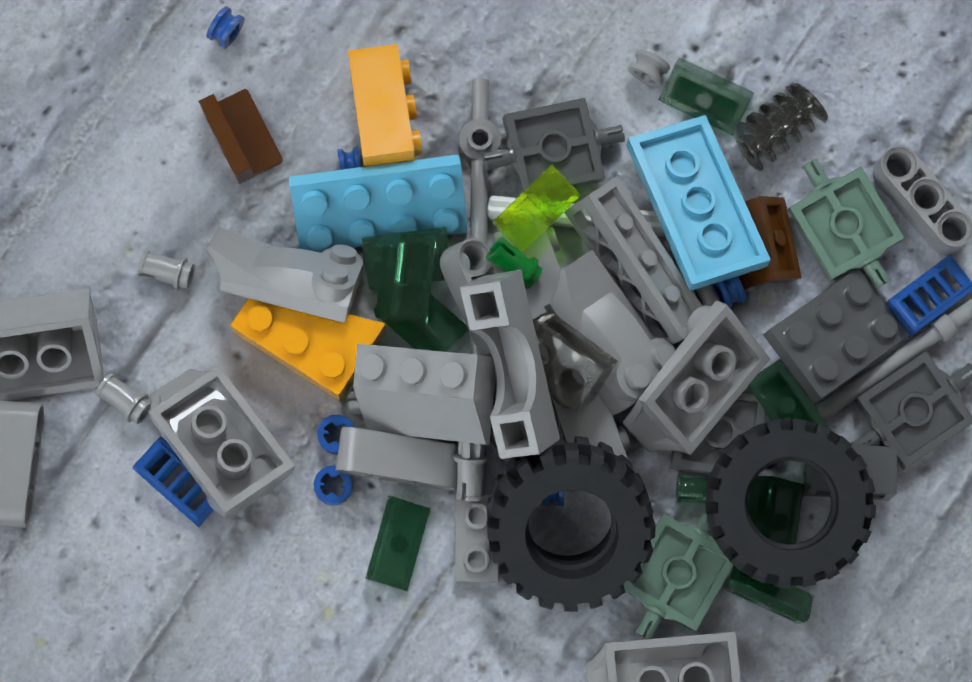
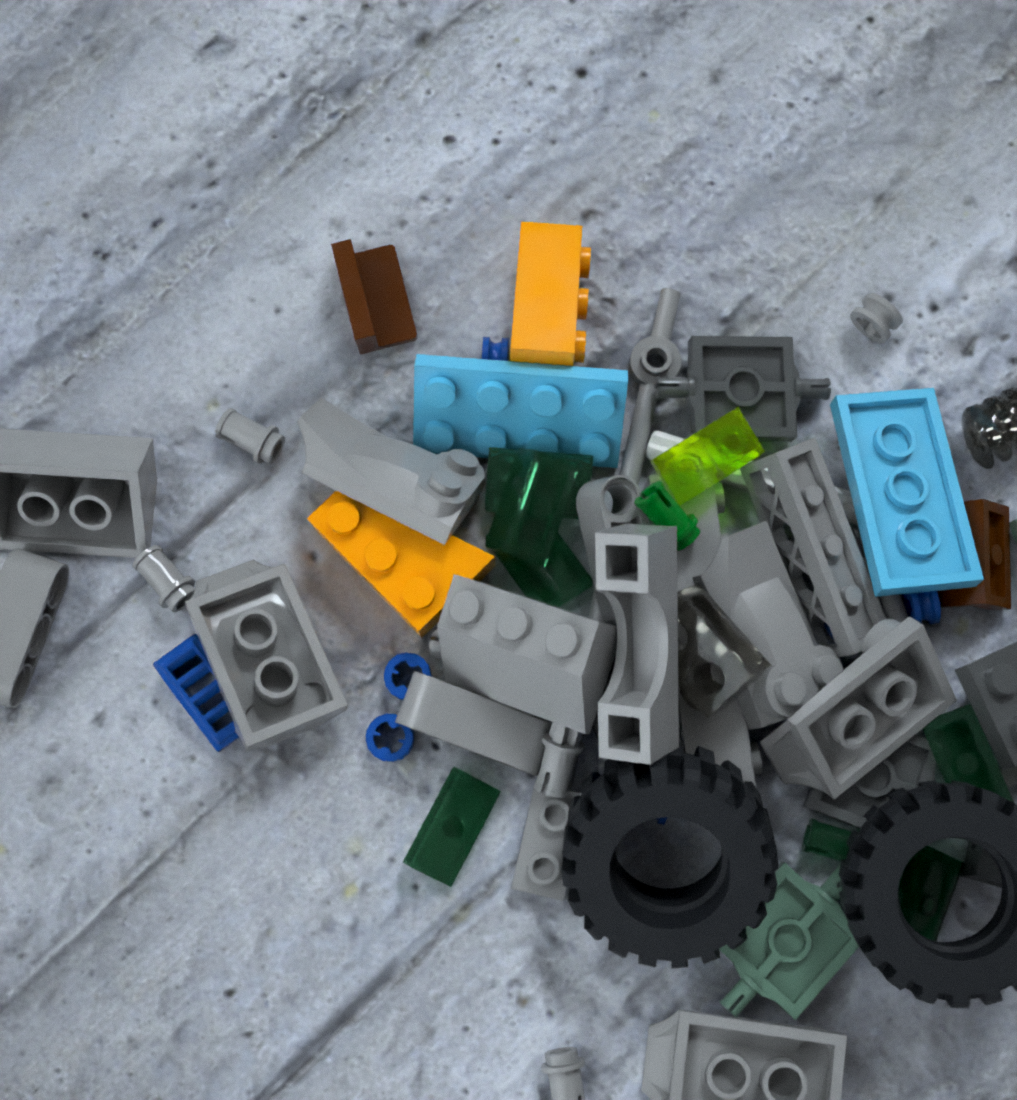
camera: 20 degrees right, 0 degrees up
blue bush [206,6,245,49] -> none
clear green slope [658,58,754,136] -> none
clear green slope [723,565,813,624] -> none

